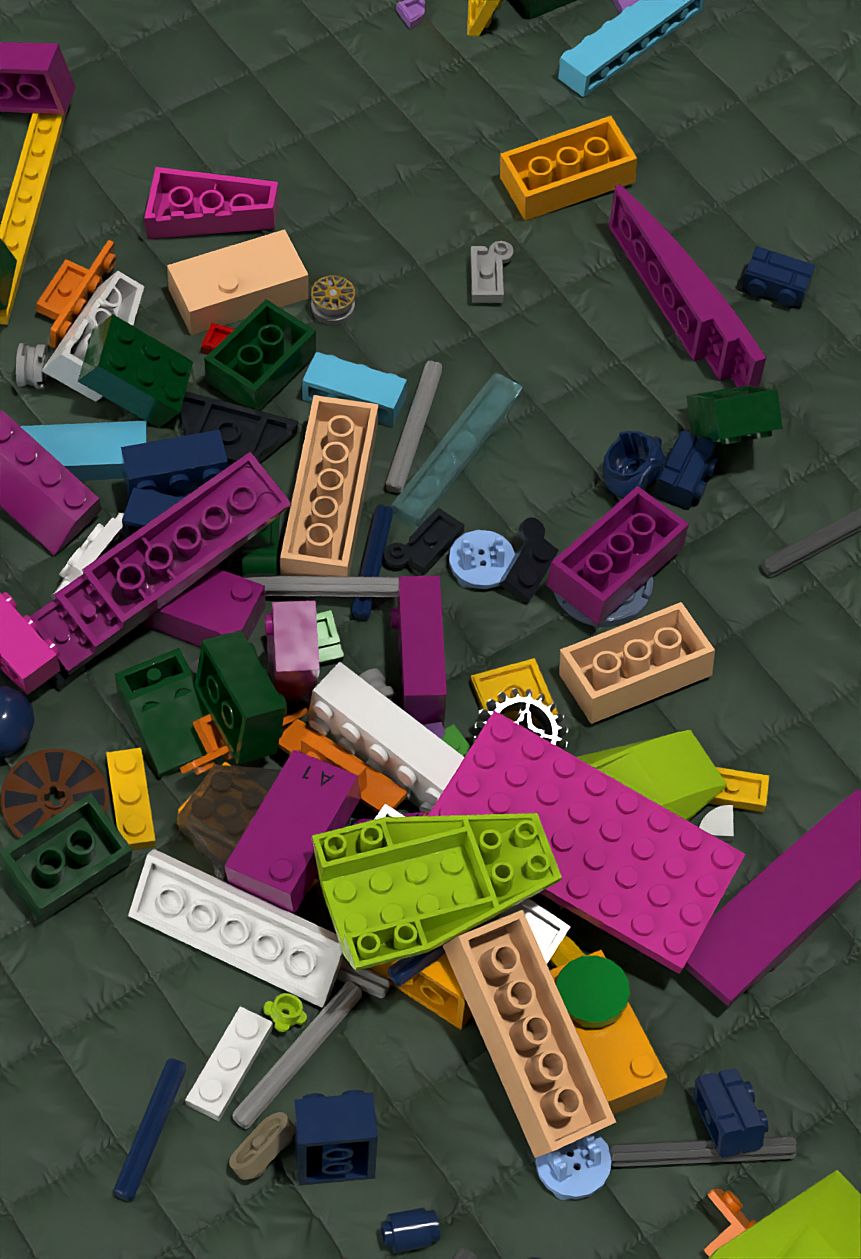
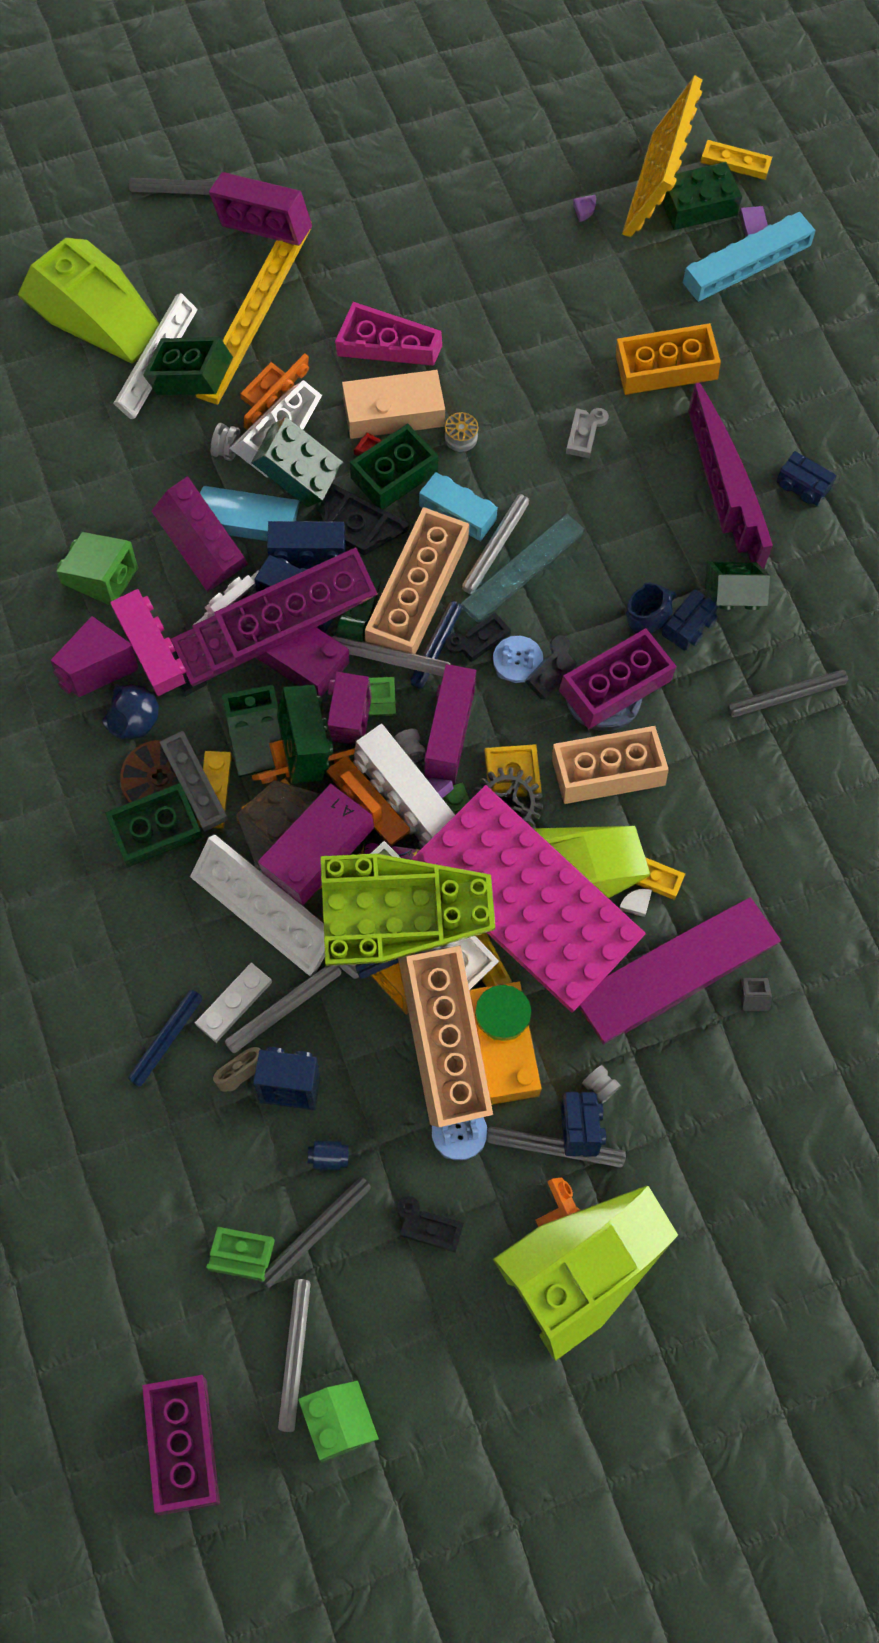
camera: 15 degrees right, 10 degrees up
lime plate [263,993,307,1032] -> none
none -> dark grey plate [160,731,228,832]
none -> light grey wheel [582,1065,621,1104]

